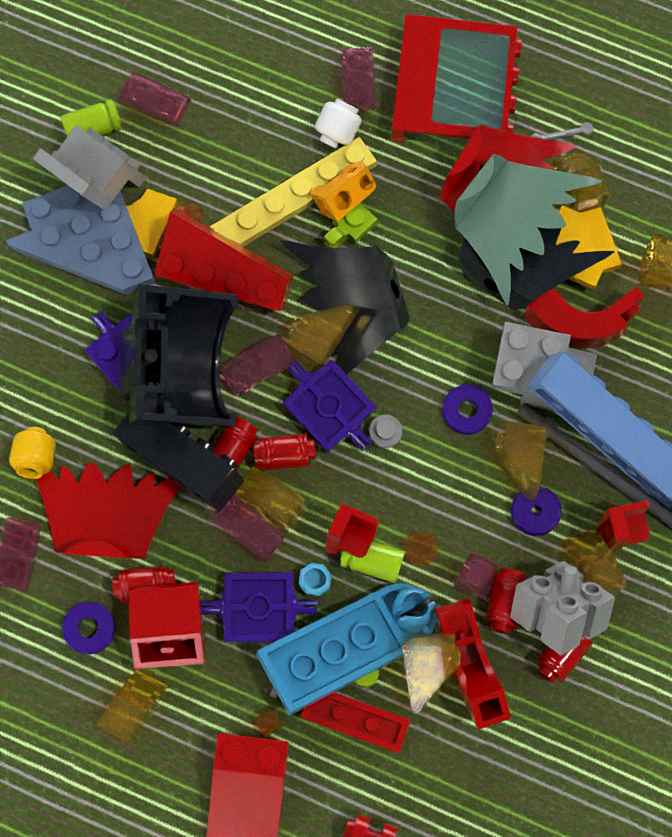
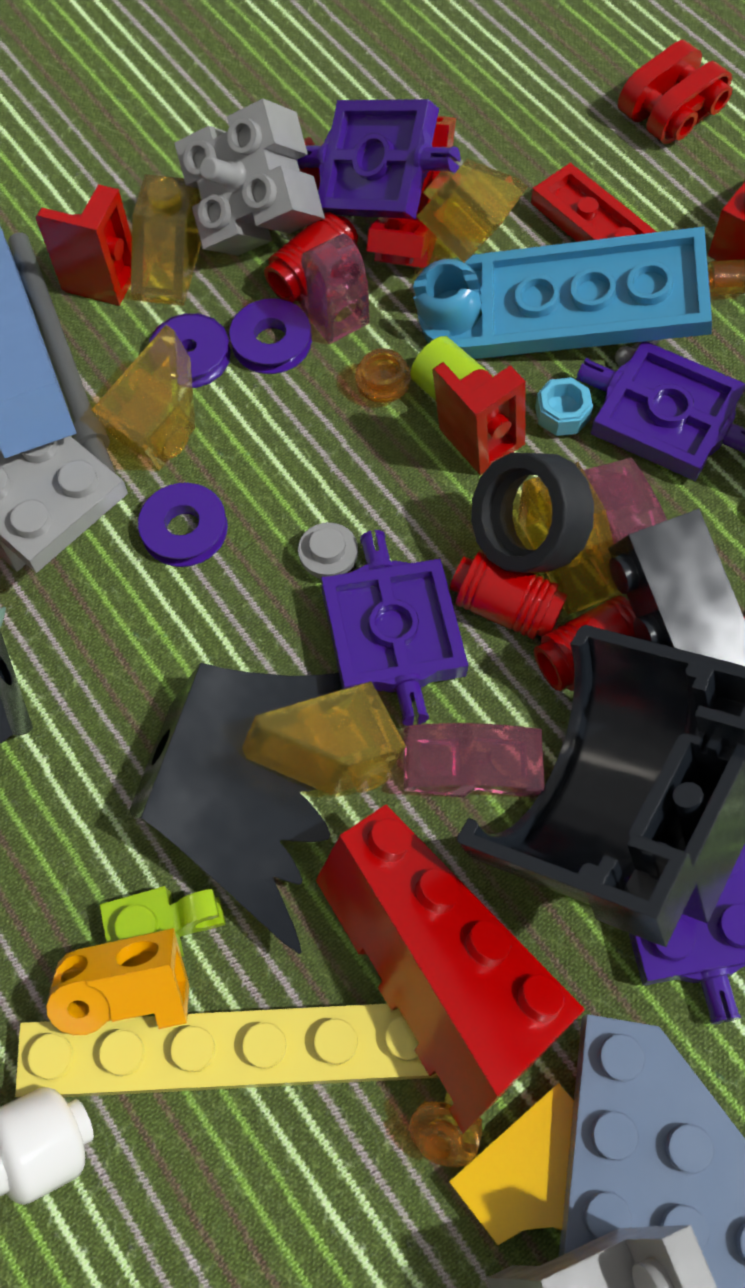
camera: 145 degrees left, 10 degrees down
none -> dark purple piece [229,299,312,374]
none -> dark purple plate [297,99,461,219]
none -> black tyre [471,453,594,573]

